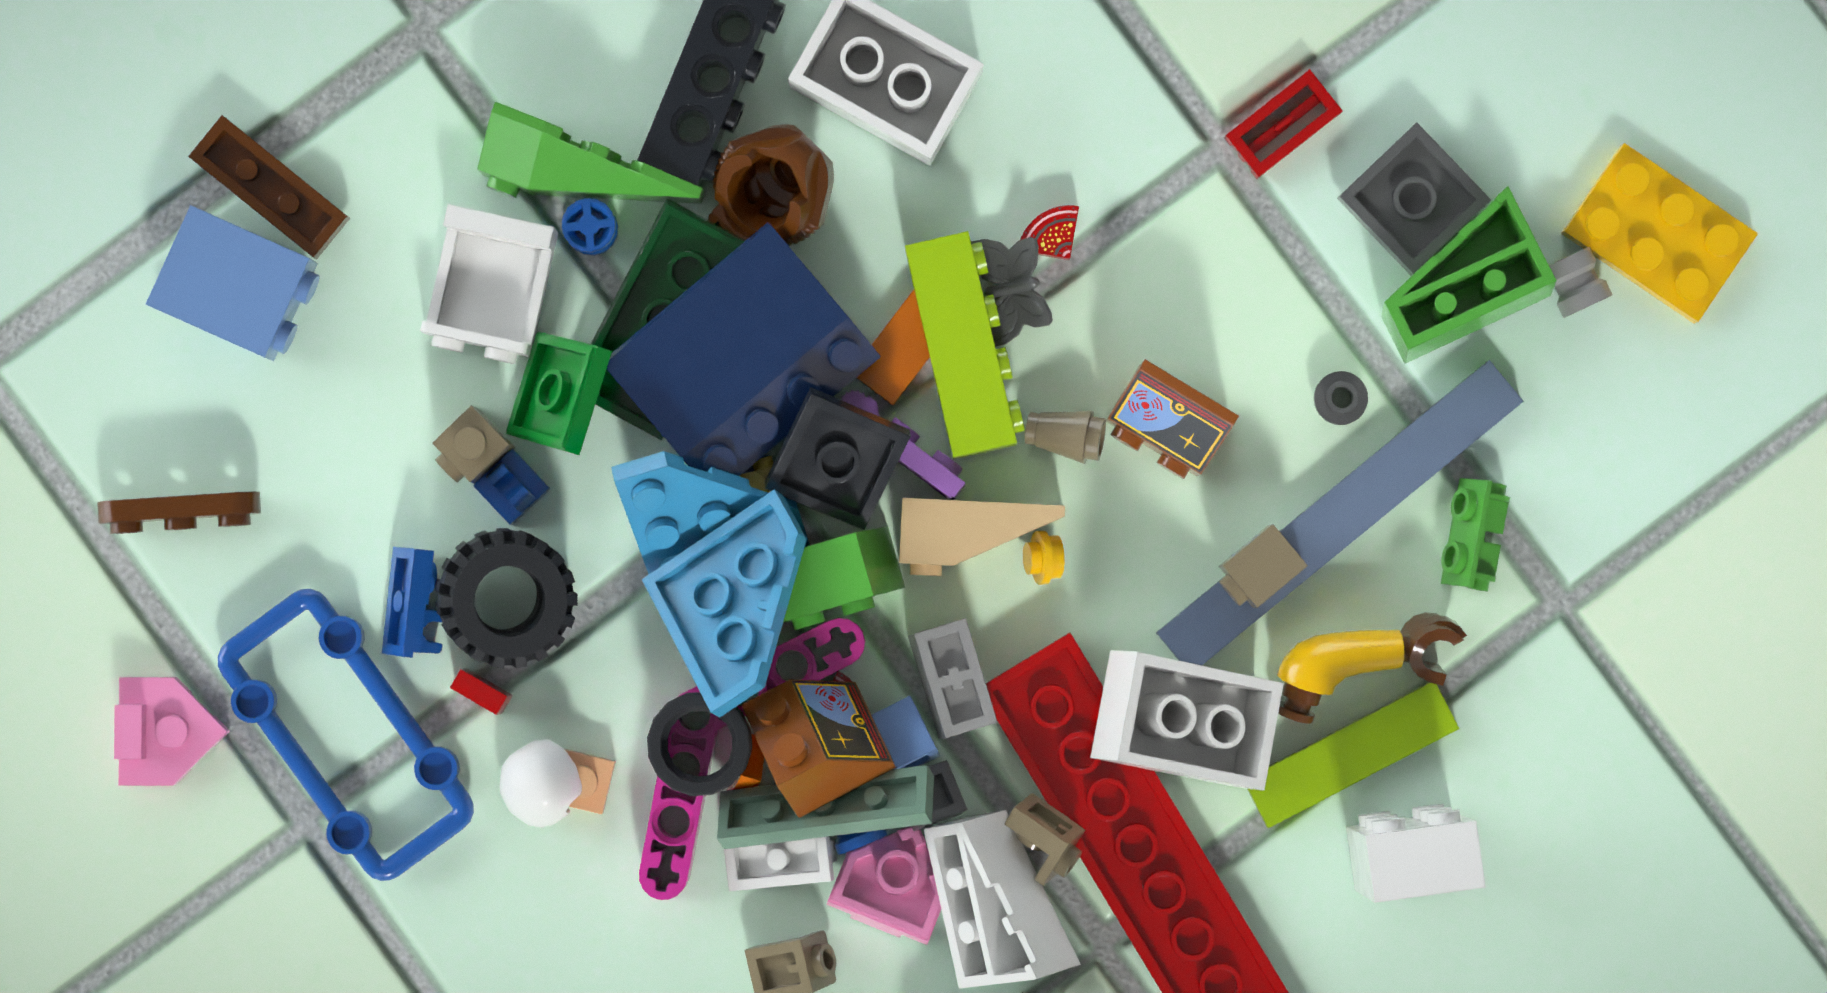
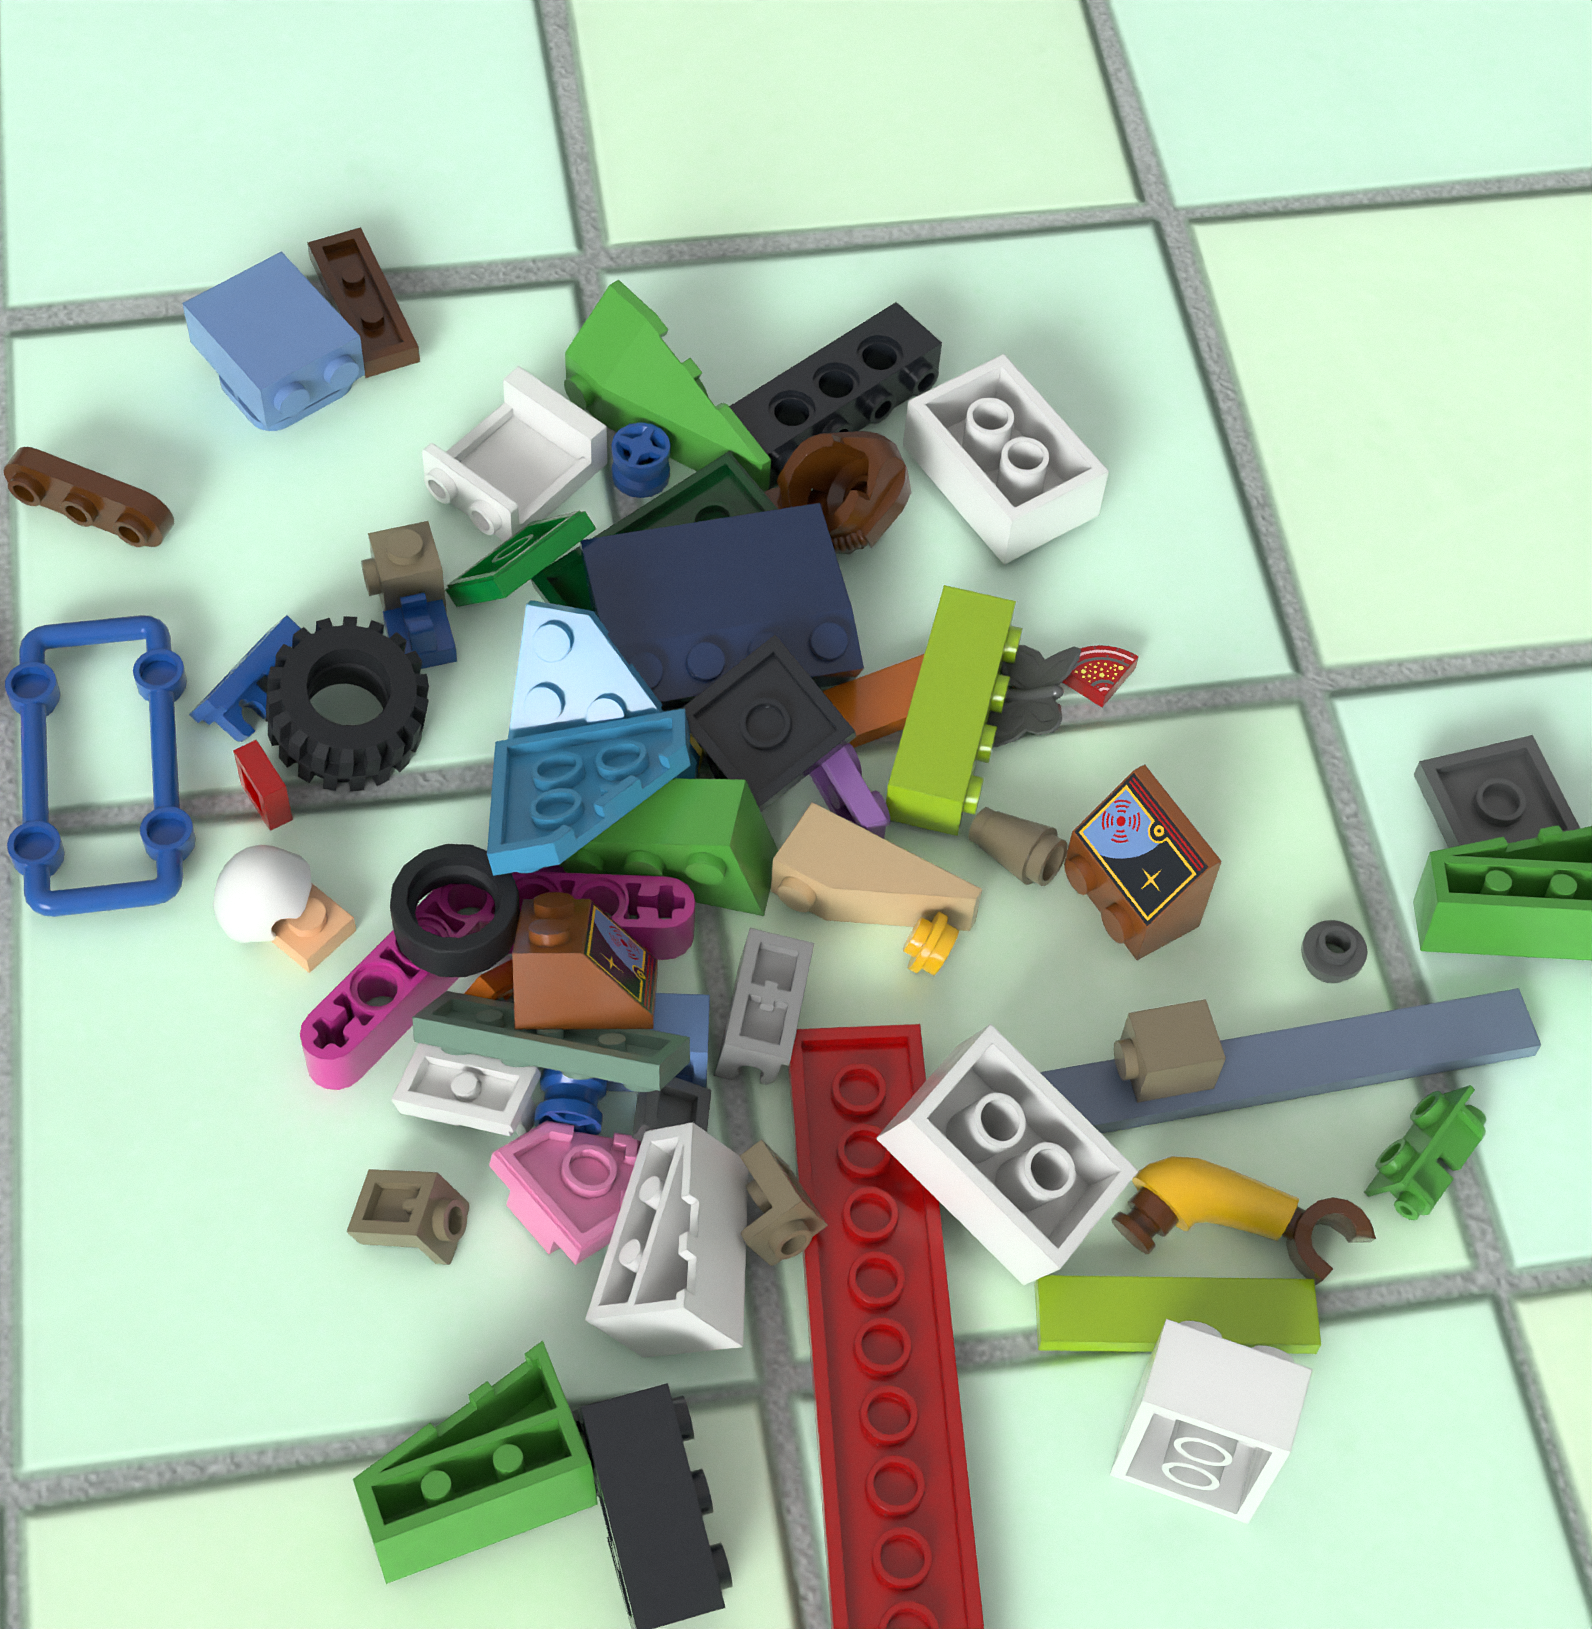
camera: 25 degrees right, 30 degrees down
red tile [1224,69,1343,179] -> none

